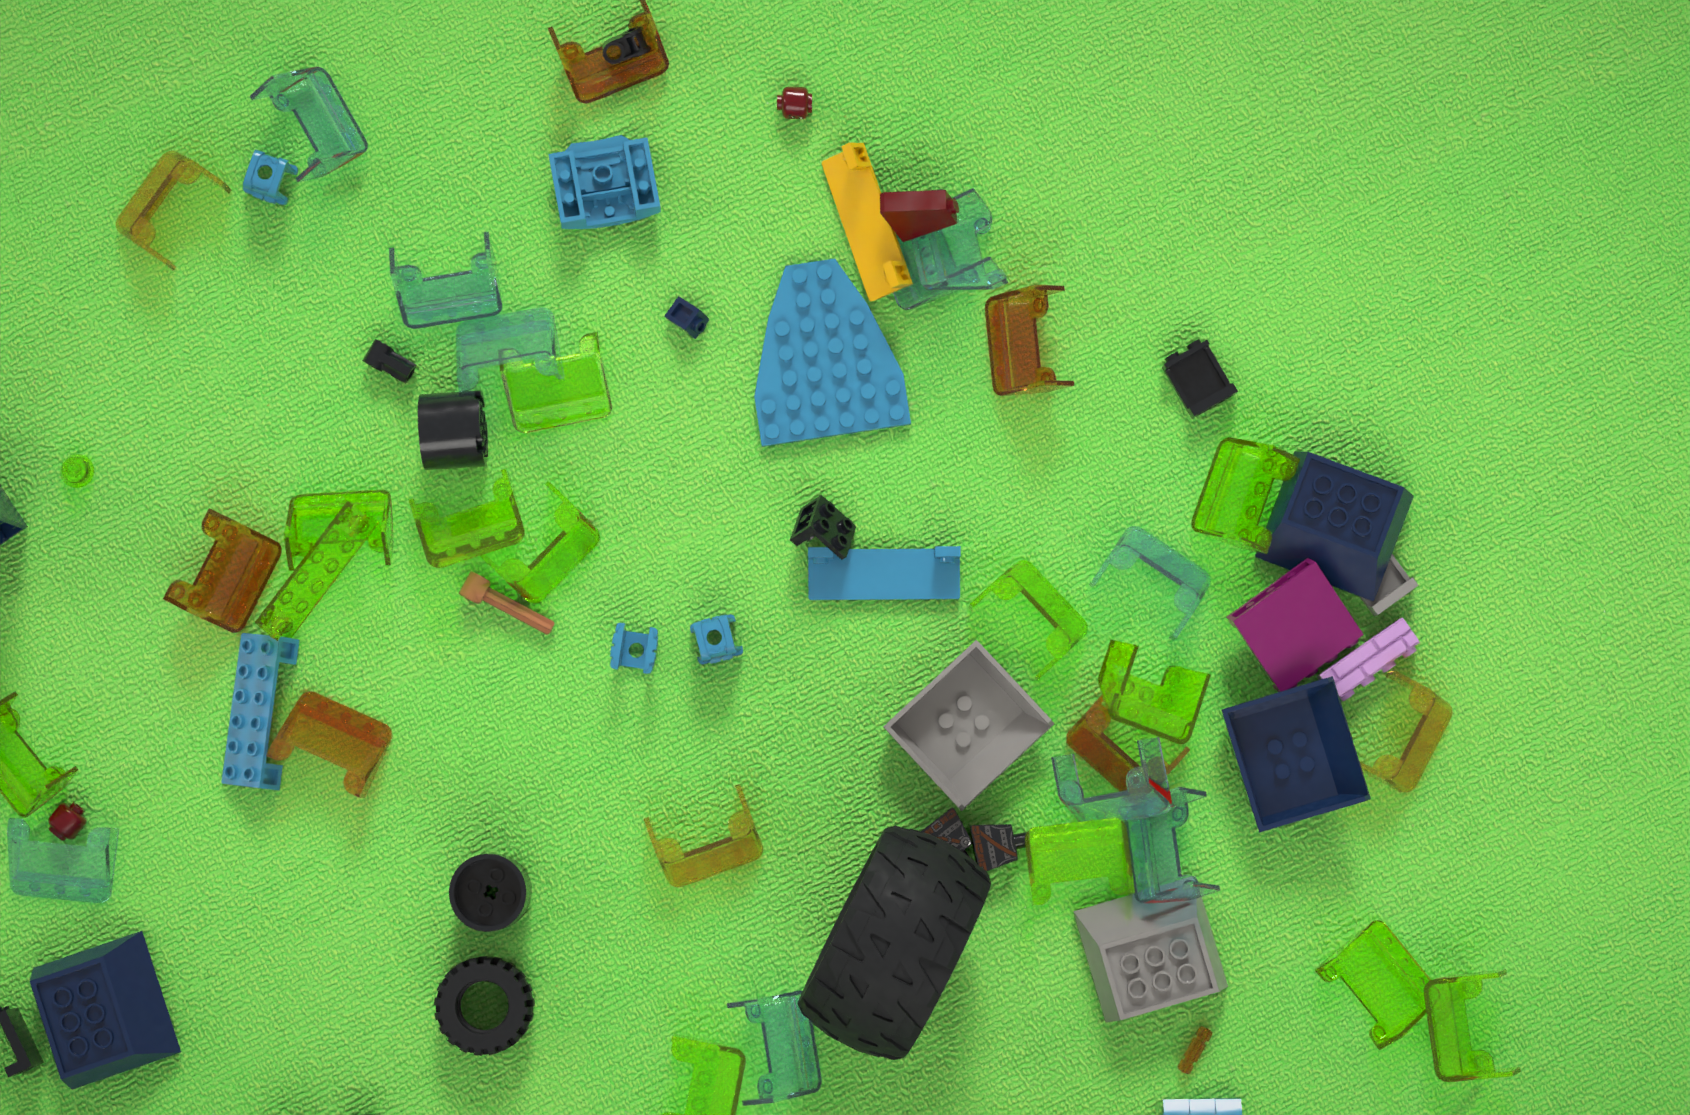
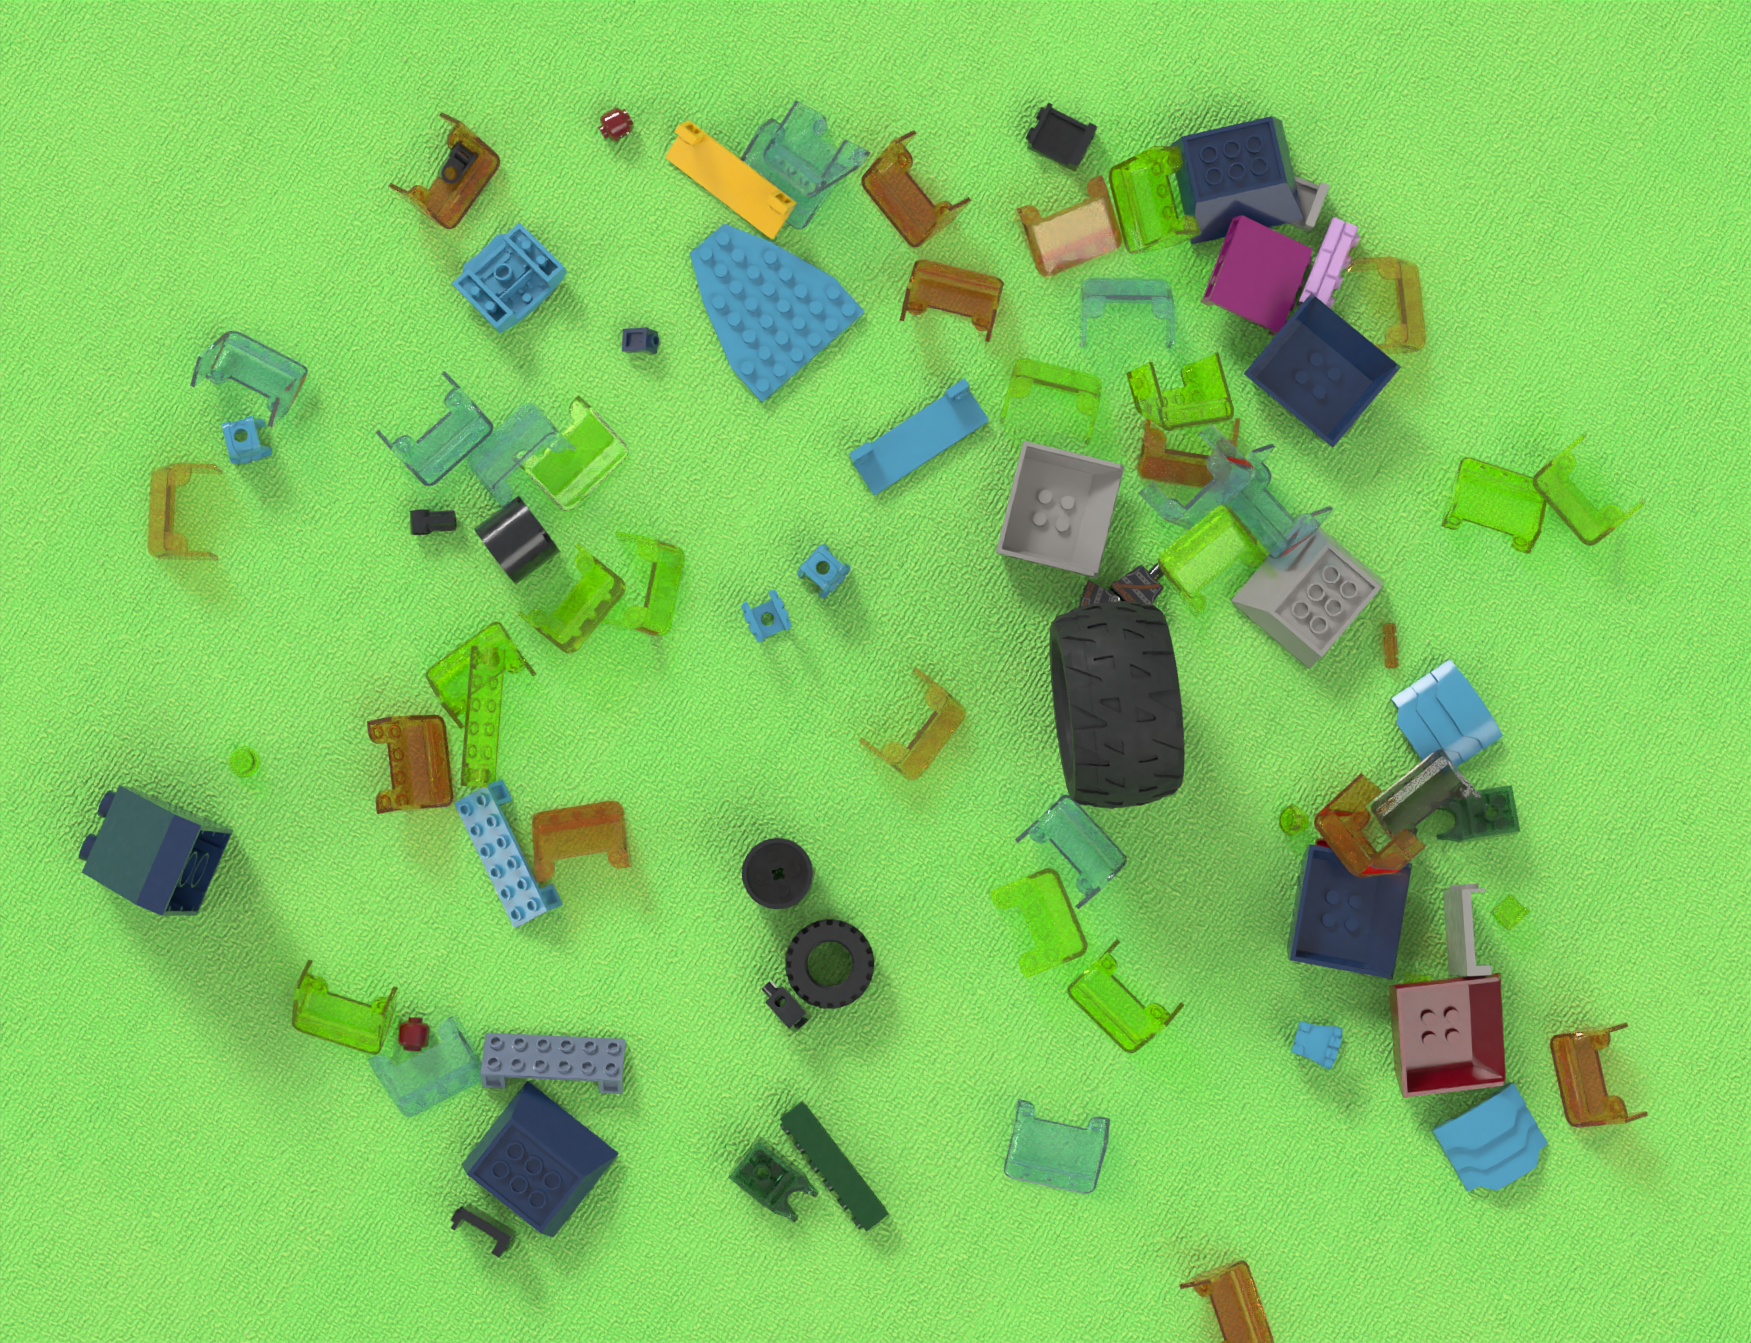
camera: 35 degrees left, 0 degrees up
nougat axle [459,571,555,635] -> none
black bracket [790,495,856,560] -> none
dark red slope [880,190,959,242] -> none
none -> sand blue bracket [480,1033,626,1094]
none -> black torso [761,980,812,1033]
none -> clear orange windscreen [900,260,1004,342]
none -> clear orange windscreen [1015,175,1122,277]

